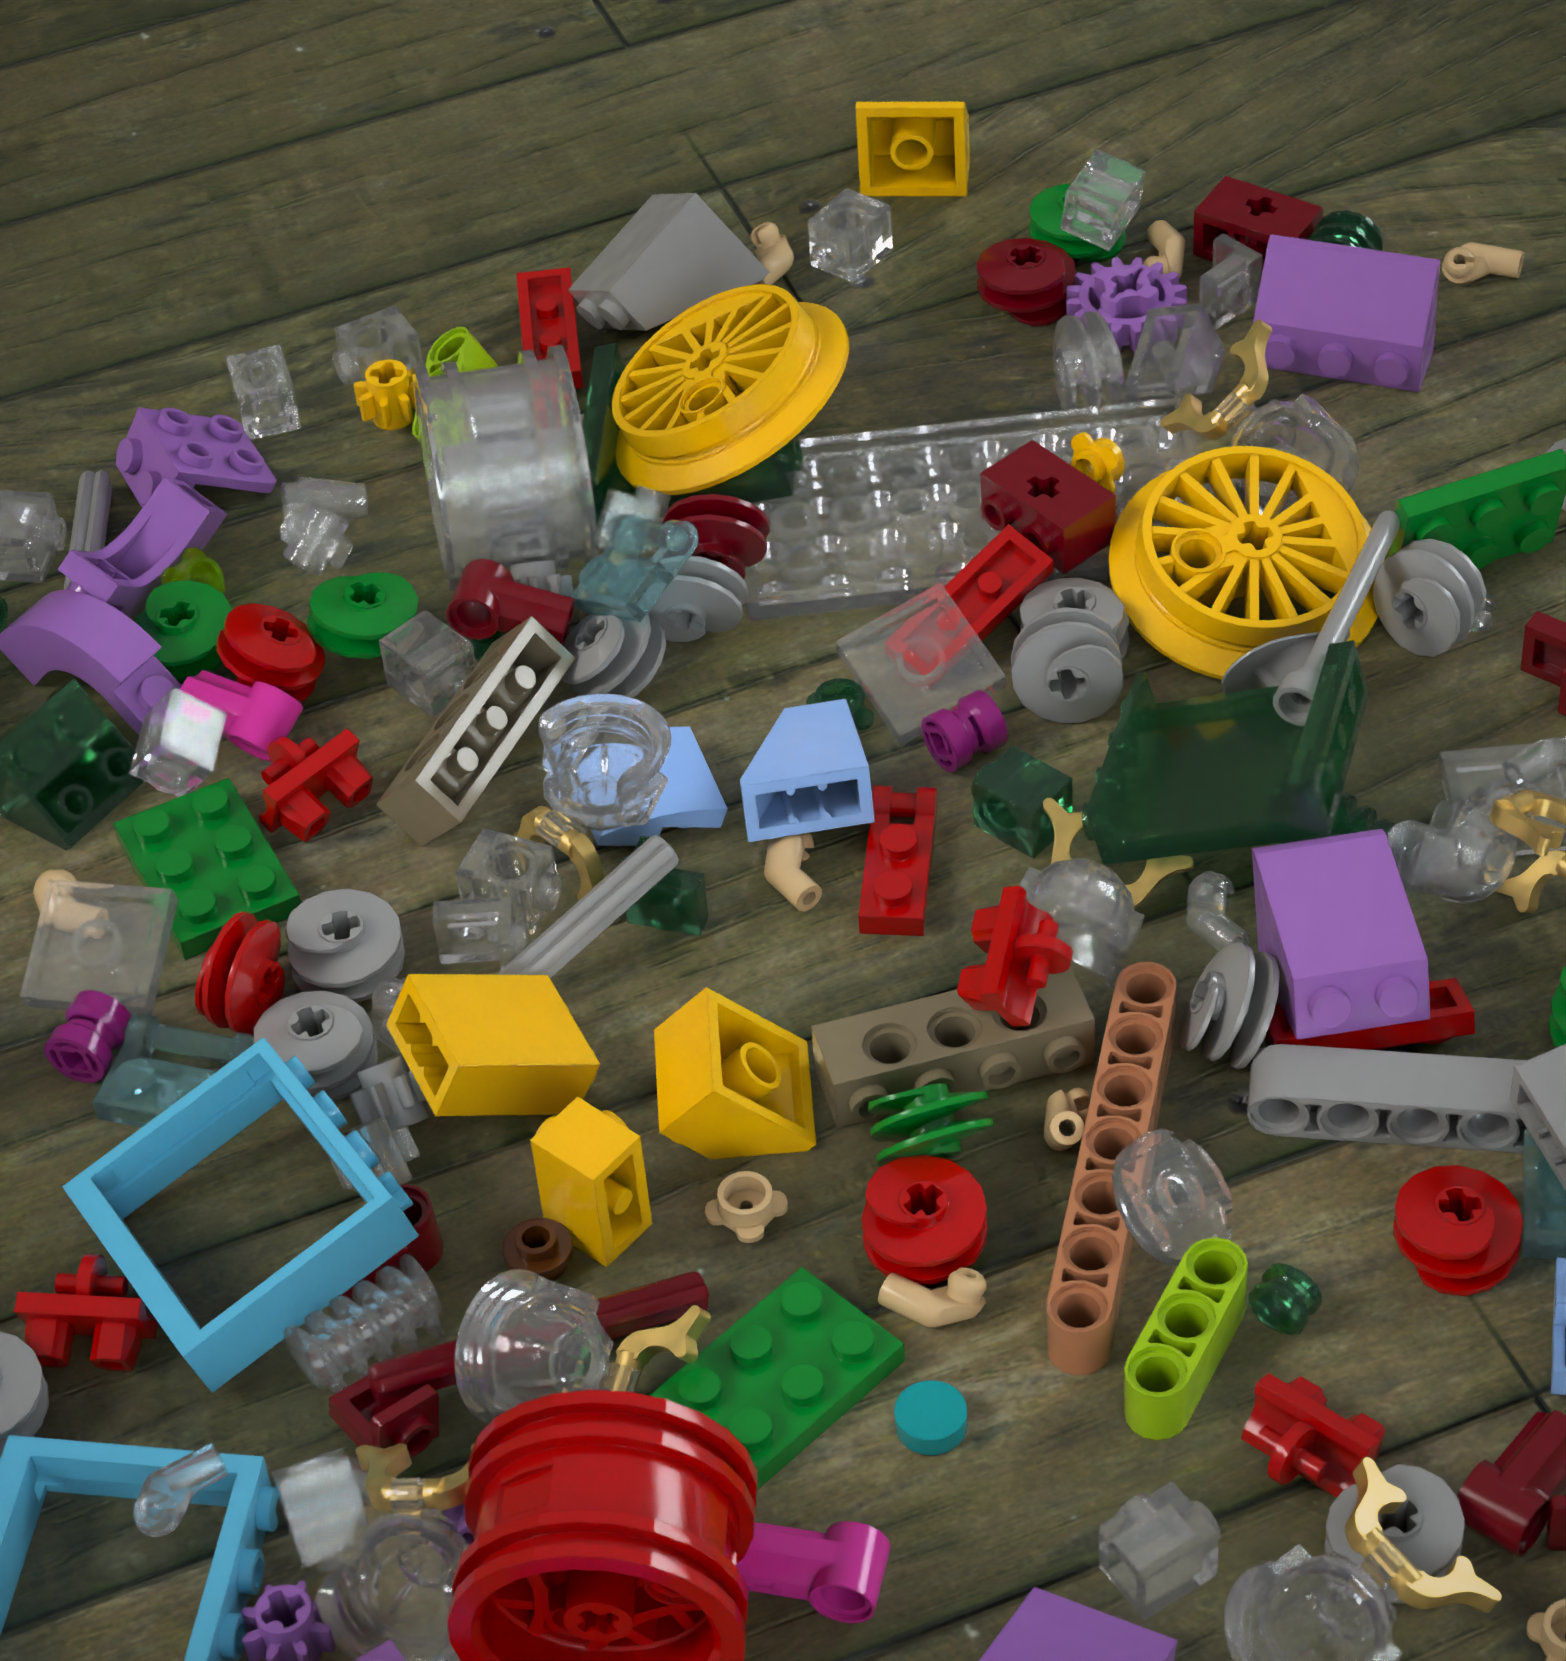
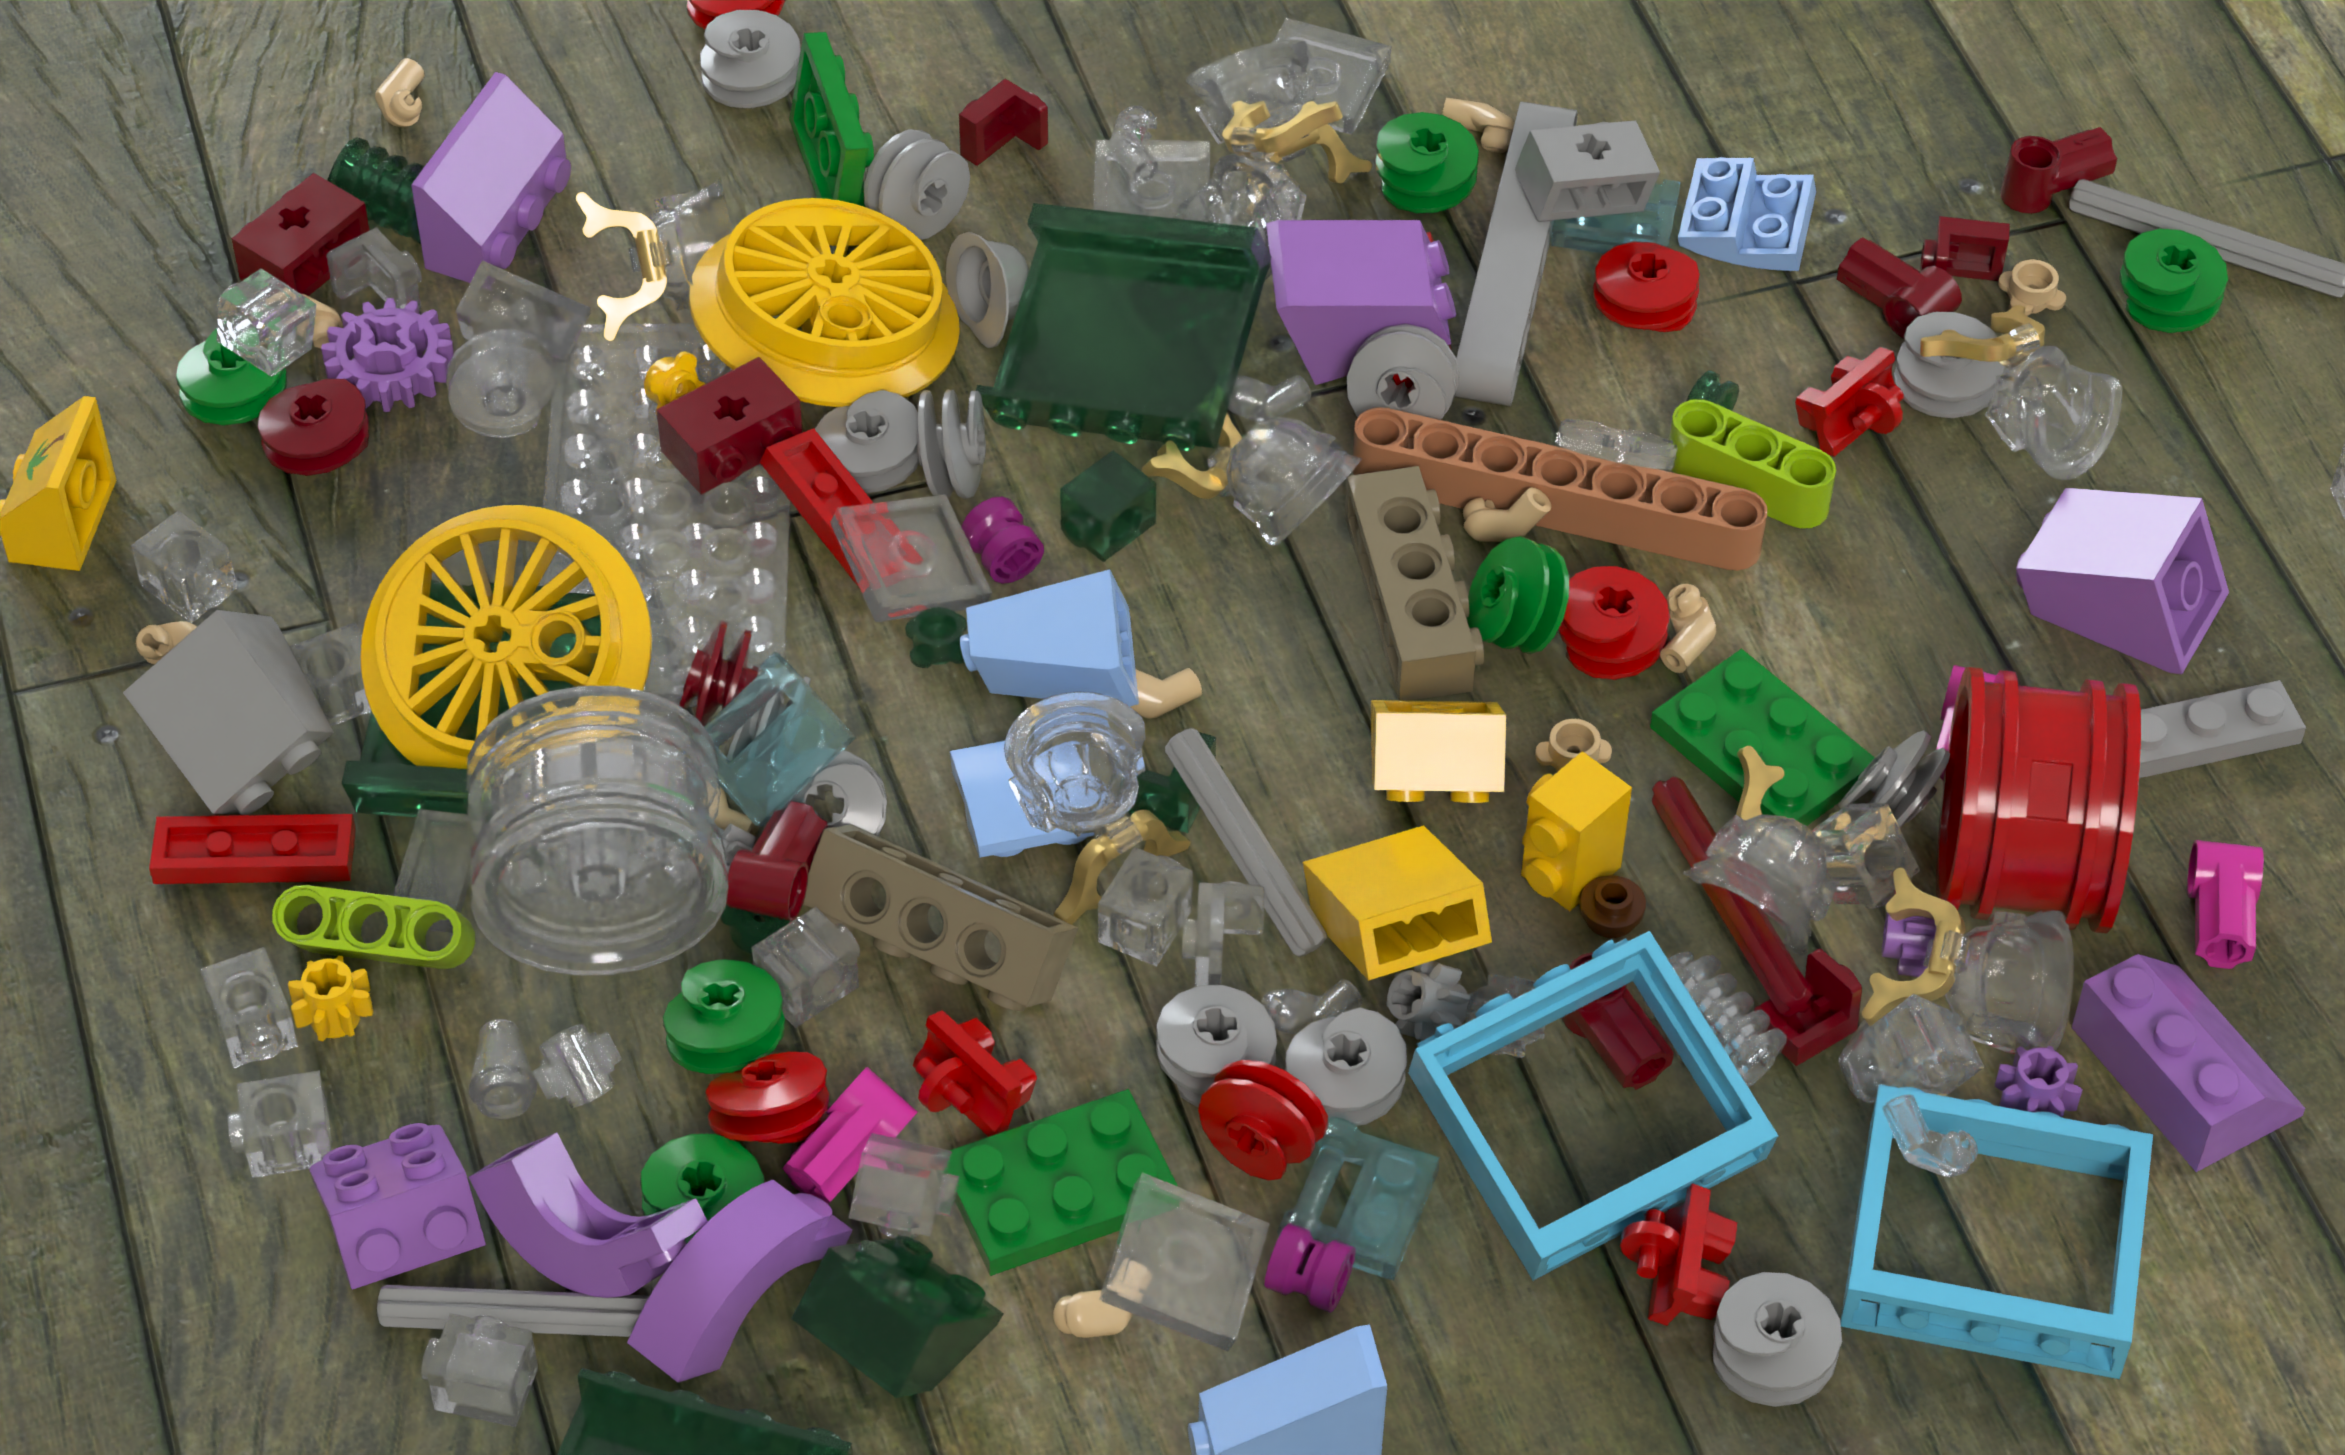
camera: 90 degrees left, 5 degrees up
clear neon green plate [161,547,225,593] -> none
red plate [858,785,938,936] -> none
teal tile [894,1380,968,1455] -> none
red hips [957,885,1073,1027] -> none
clear brick [1099,1481,1221,1620] -> none
light grey piece [1273,510,1400,726] -> none

